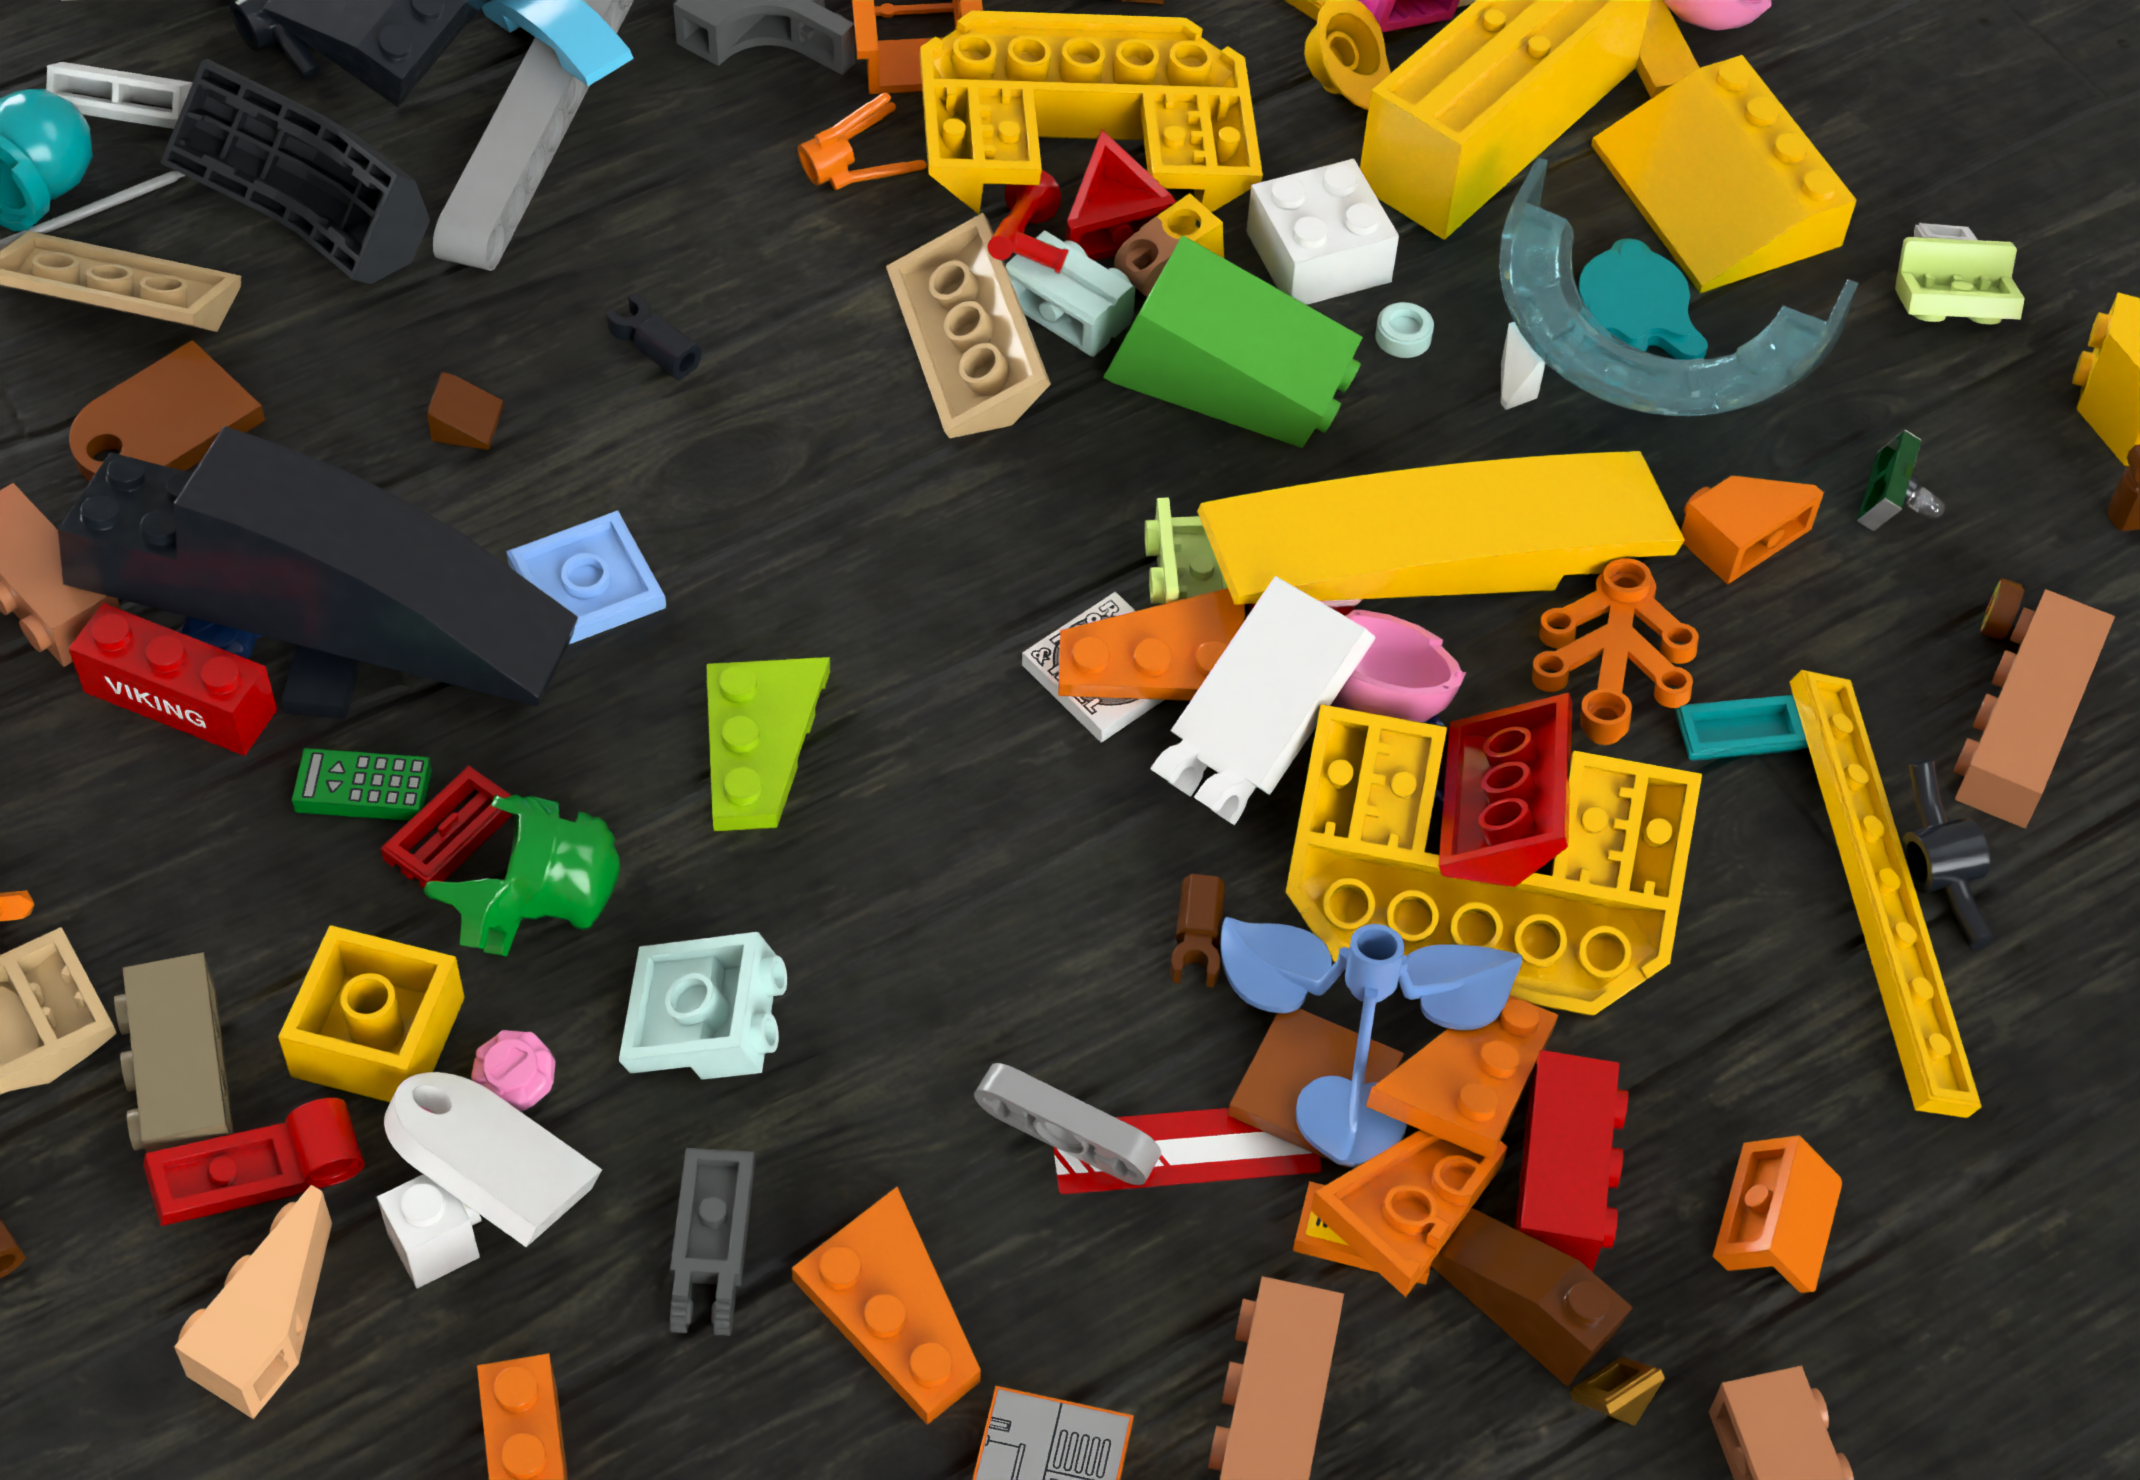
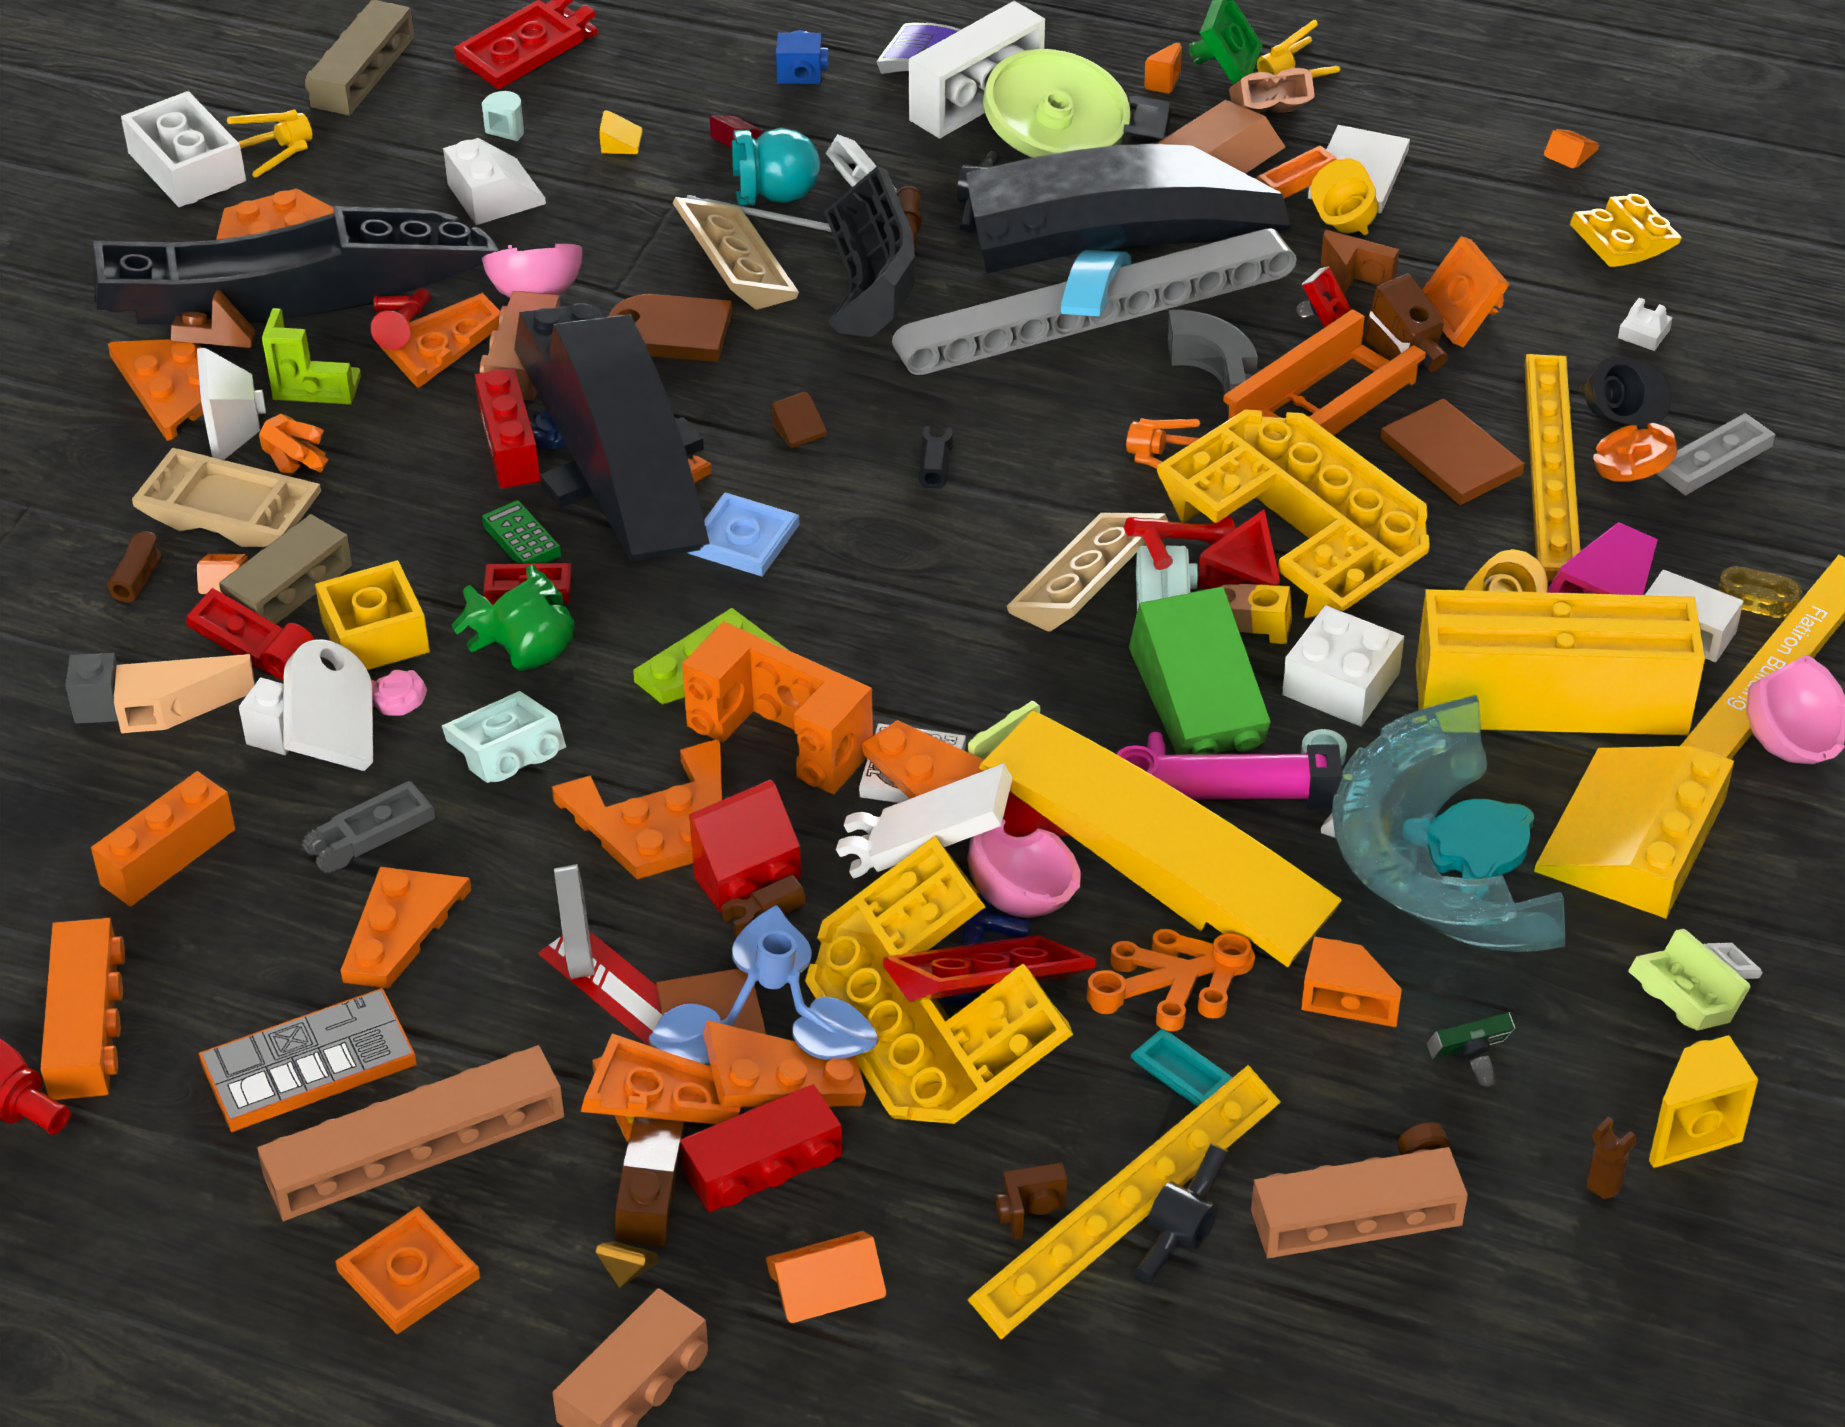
camera: 55 degrees right, 10 degrees down
none -> dark grey brick [65,653,118,723]
none -> slope [197,554,248,594]
none -> orange wing [552,739,722,880]
none -> orange plate [682,621,873,795]
none -> red slope [689,780,801,913]
none -> reddish brown bracket [995,1162,1067,1241]
none -> dark pink piece [1116,732,1343,809]

